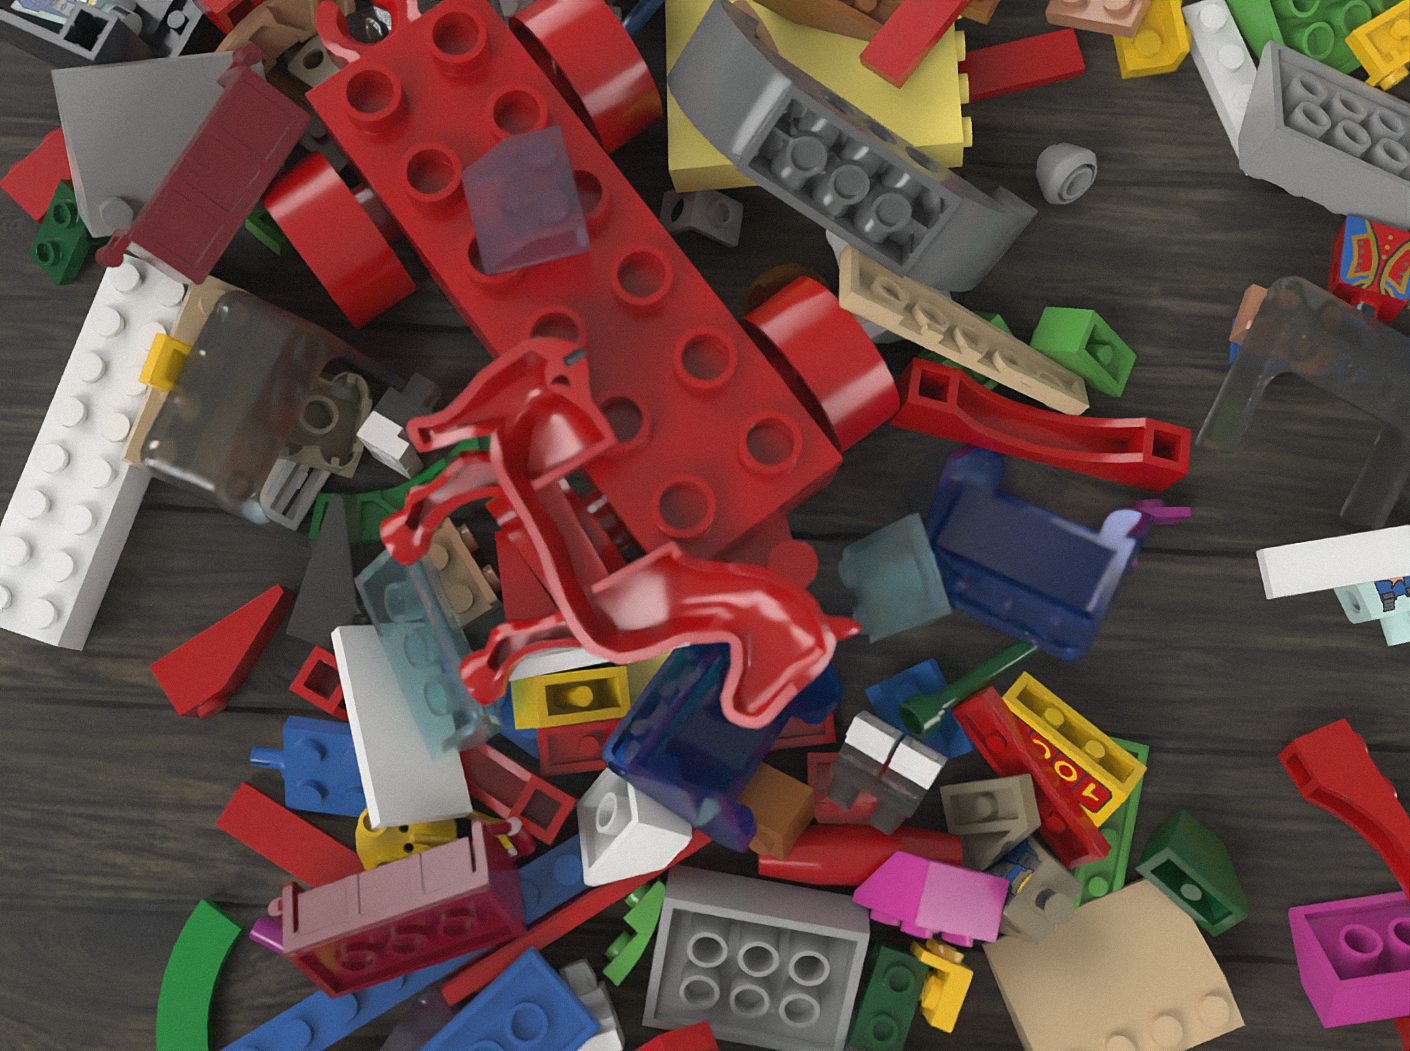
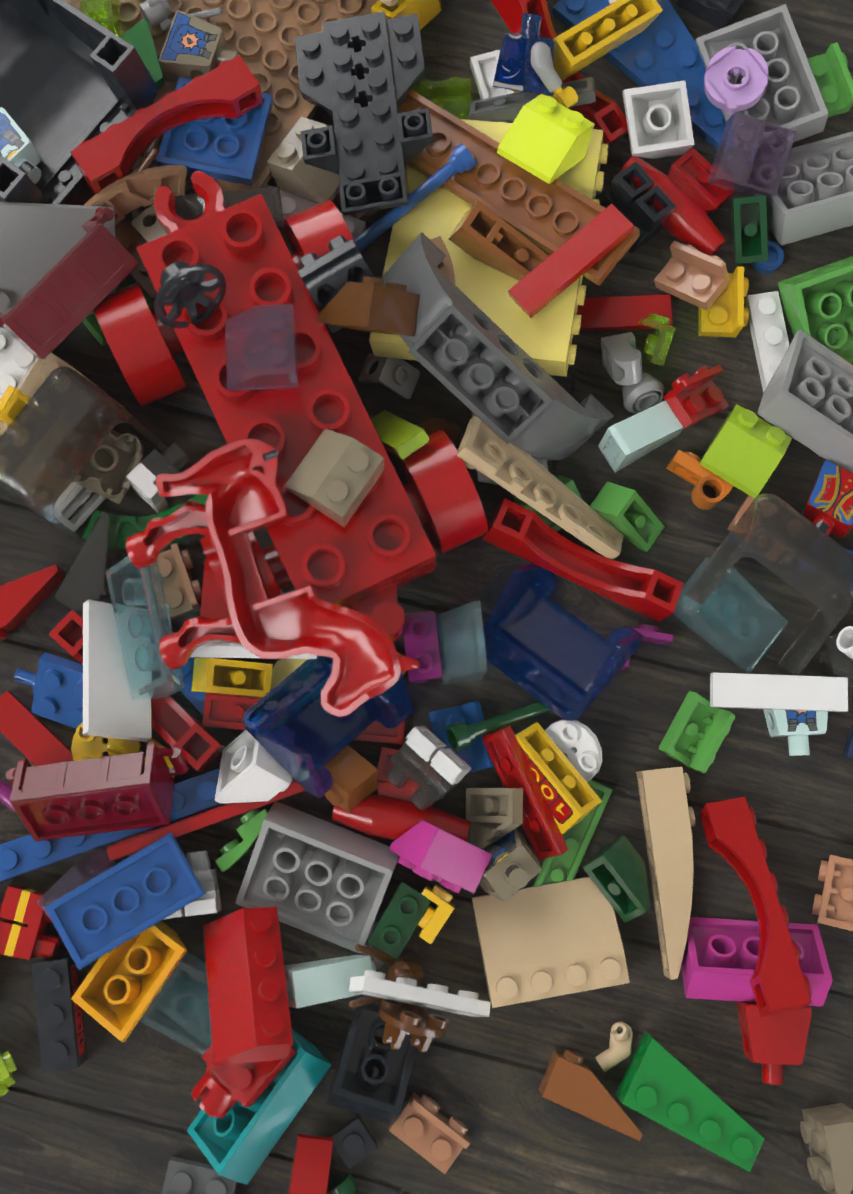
camera: 10 degrees right, 0 degrees up
none -> black wheel [154,262,226,329]
none -> dark tan slope [284,429,384,527]
none -> black hips [298,235,375,334]
none -> reddish brown slope [317,277,420,337]
none -> lime tile [371,410,430,459]
none -> magenta bracket [403,611,443,684]
none -> white plate [545,719,602,782]
none -> light aqua slope [598,400,684,473]
none -> light grey leg [601,332,642,385]
none -> tan slope [636,766,695,980]
none -> clear neon green bracket [638,313,676,366]
none -> bright green bracket [658,691,735,773]
none -> red bracket [664,365,729,429]
none -> orange plate [666,450,733,510]
none -> clear light blue slope [673,557,789,673]
none -> lime slope [699,404,792,499]

